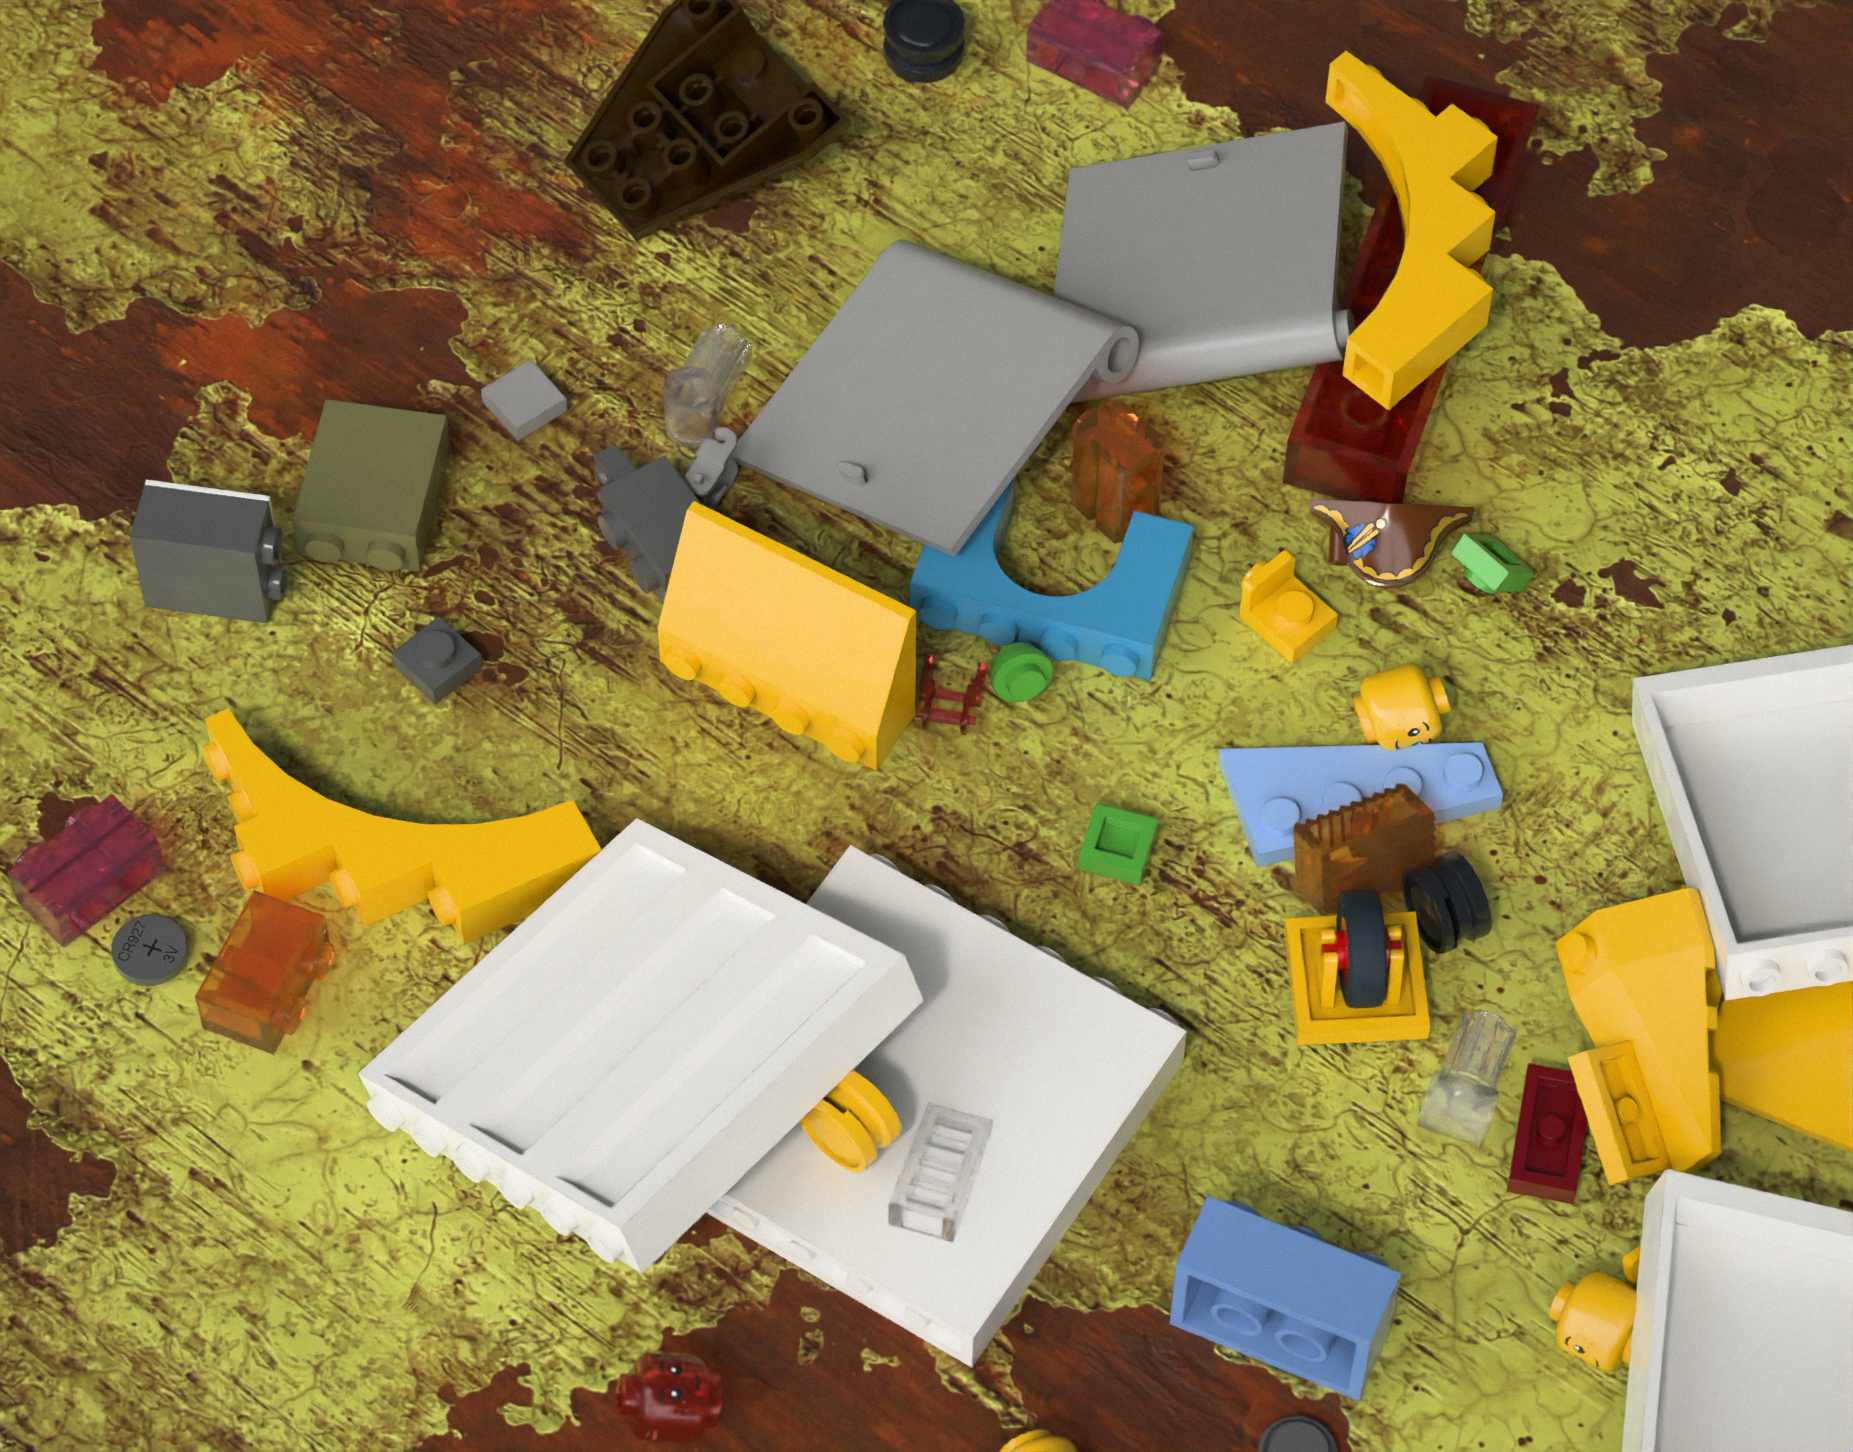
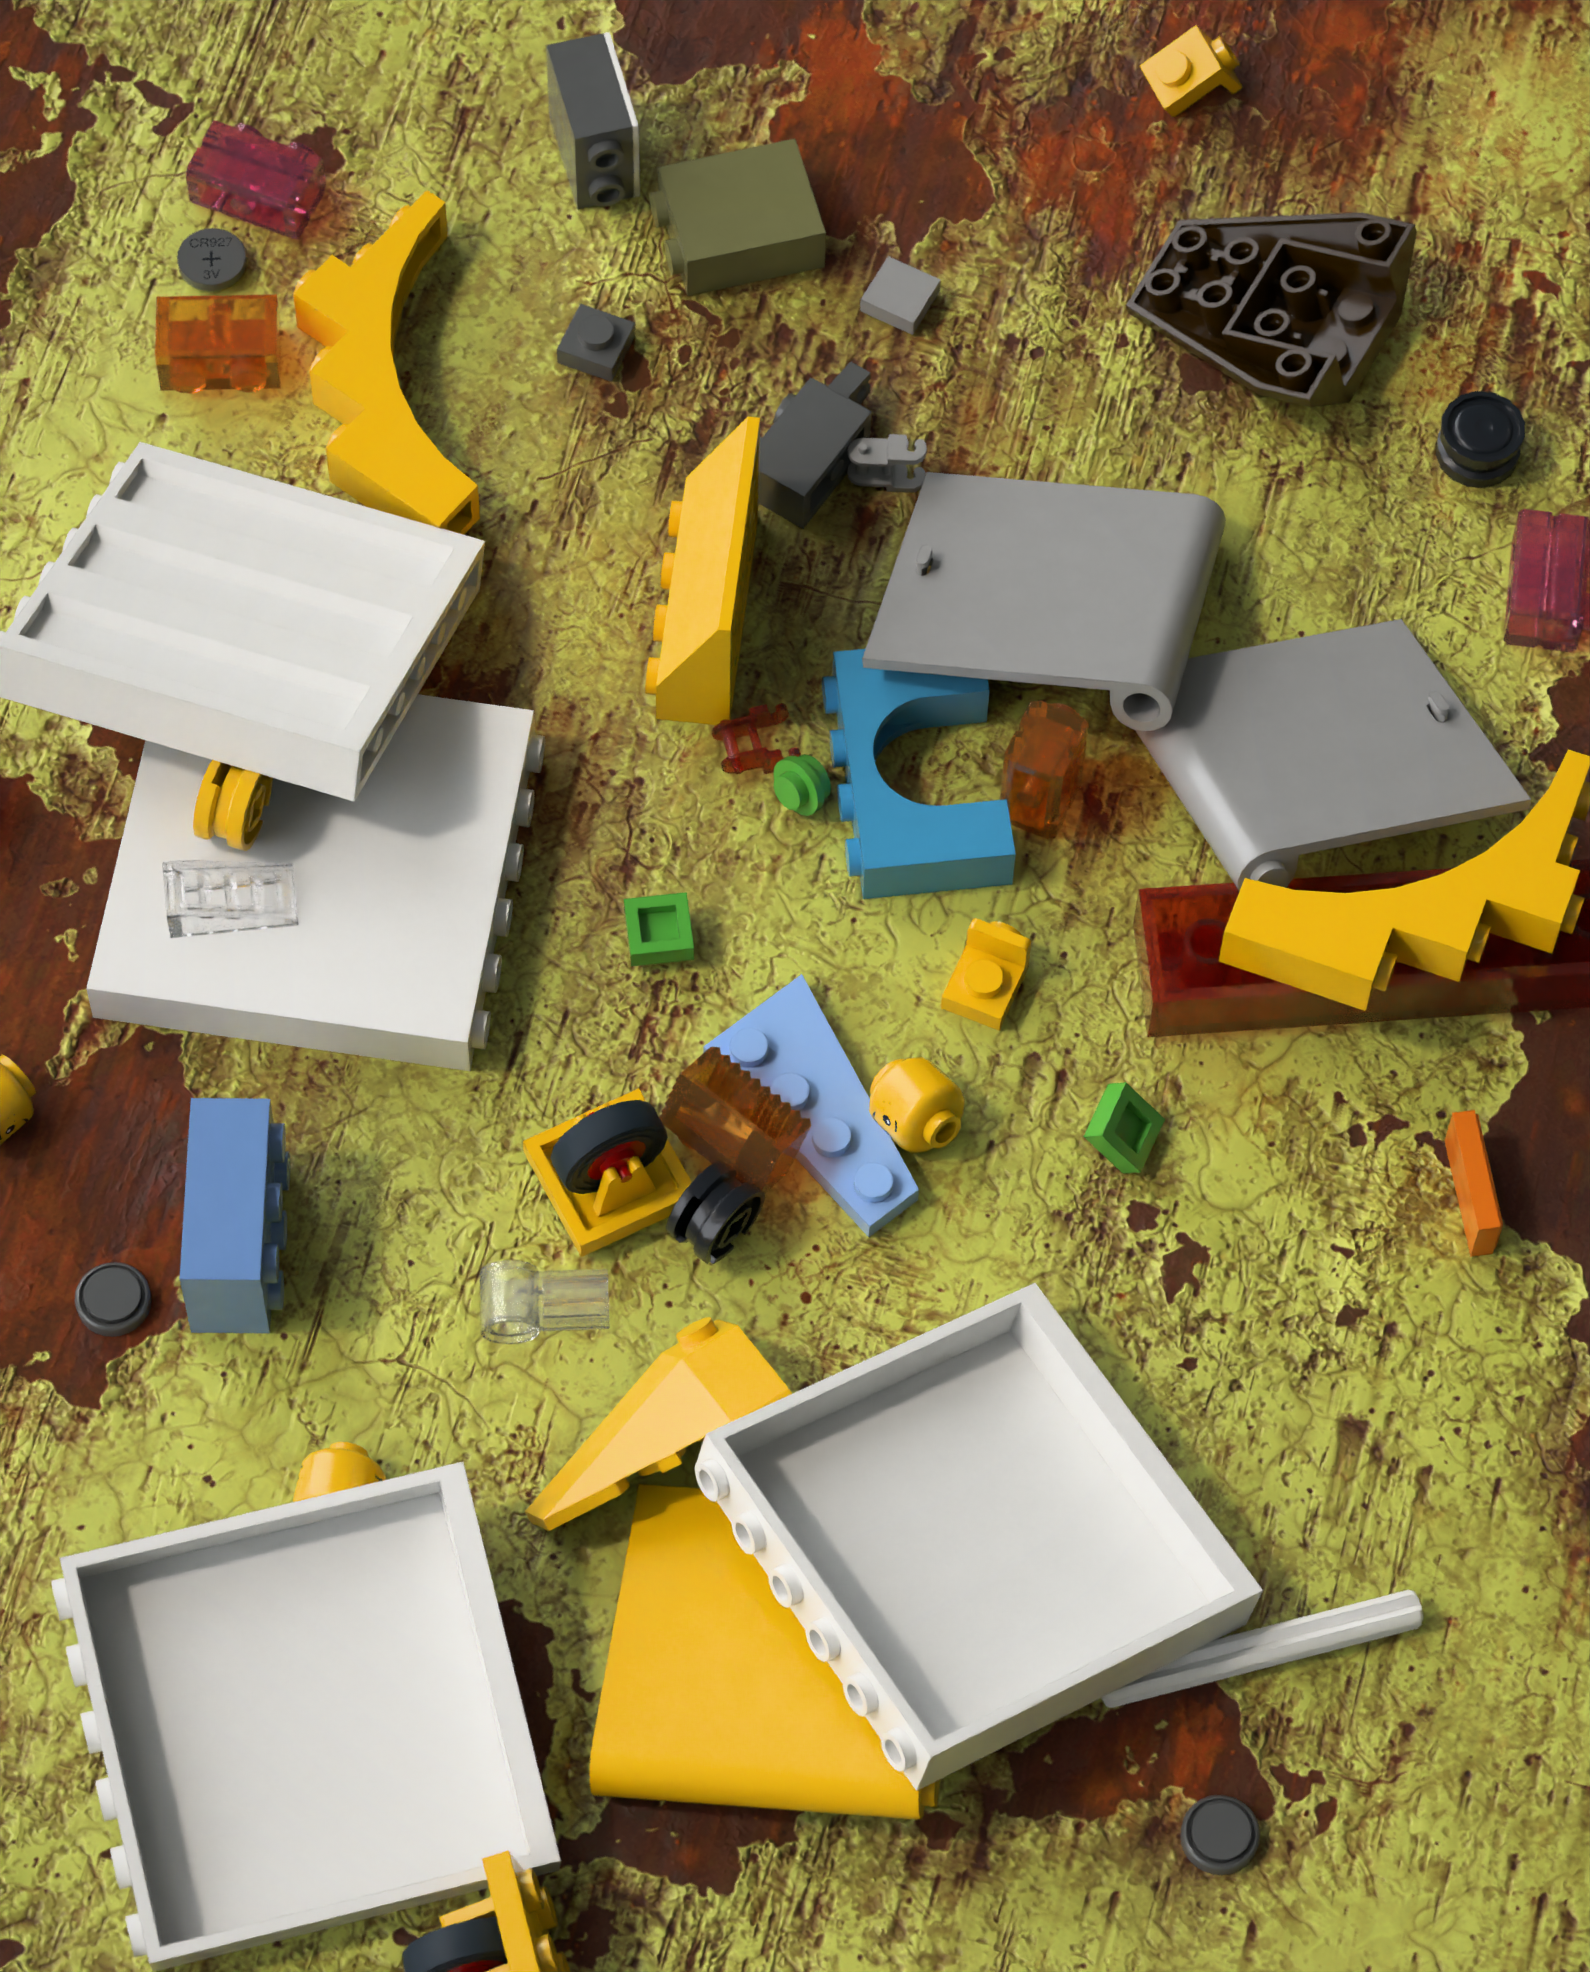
camera: 65 degrees right, 5 degrees up
clear piece [663,323,752,448] -> none
reddish brown hat [1309,499,1474,589] -> none
dark red plate [1506,1063,1587,1204] -> none
yellow plate [1568,1041,1672,1186] -> none
none -> yellow bracket [1140,25,1243,118]
none -> orange tile [1444,1110,1503,1257]

